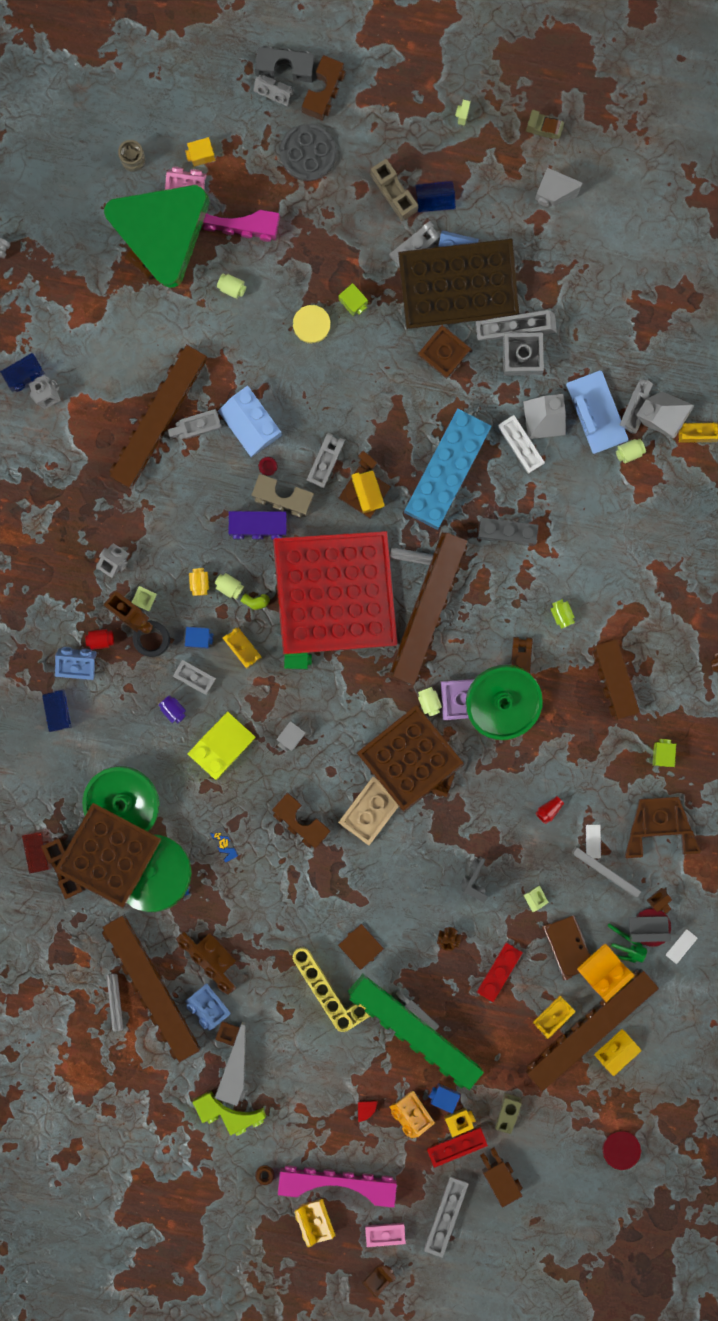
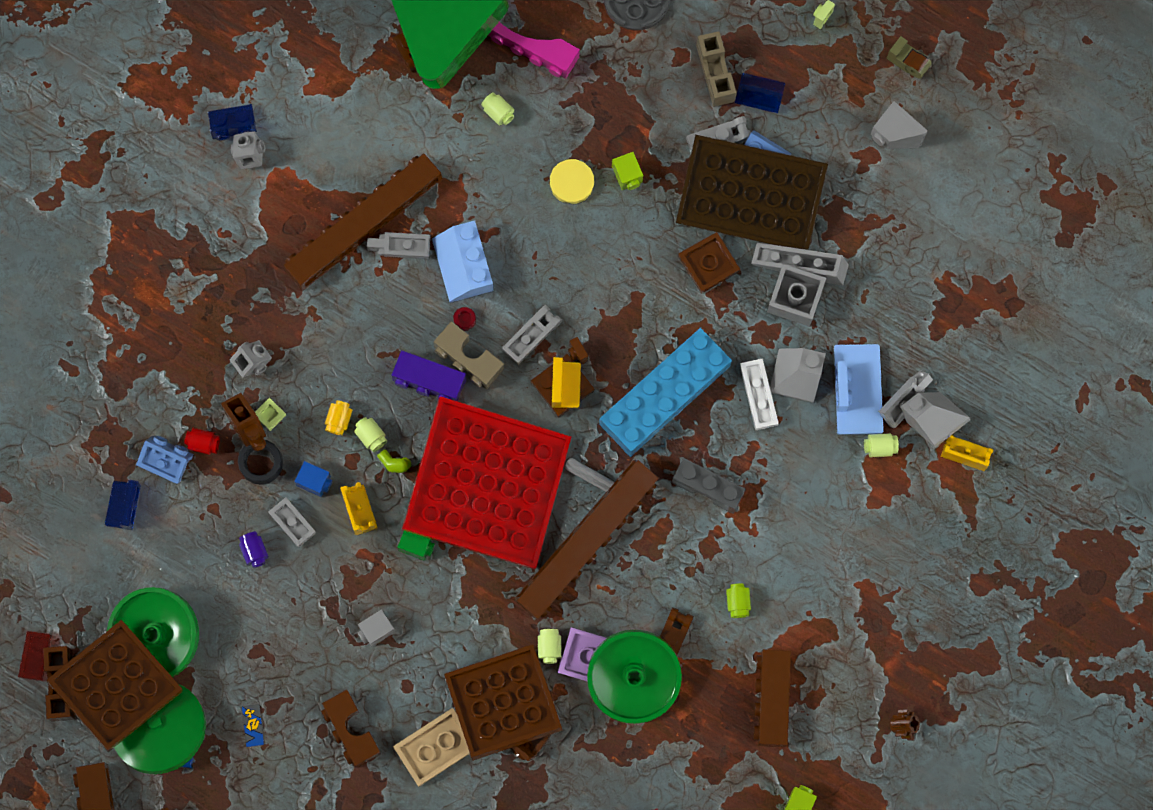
camera: 20 degrees right, 10 degrees down
neon yellow slope [188,712,256,780] -> none

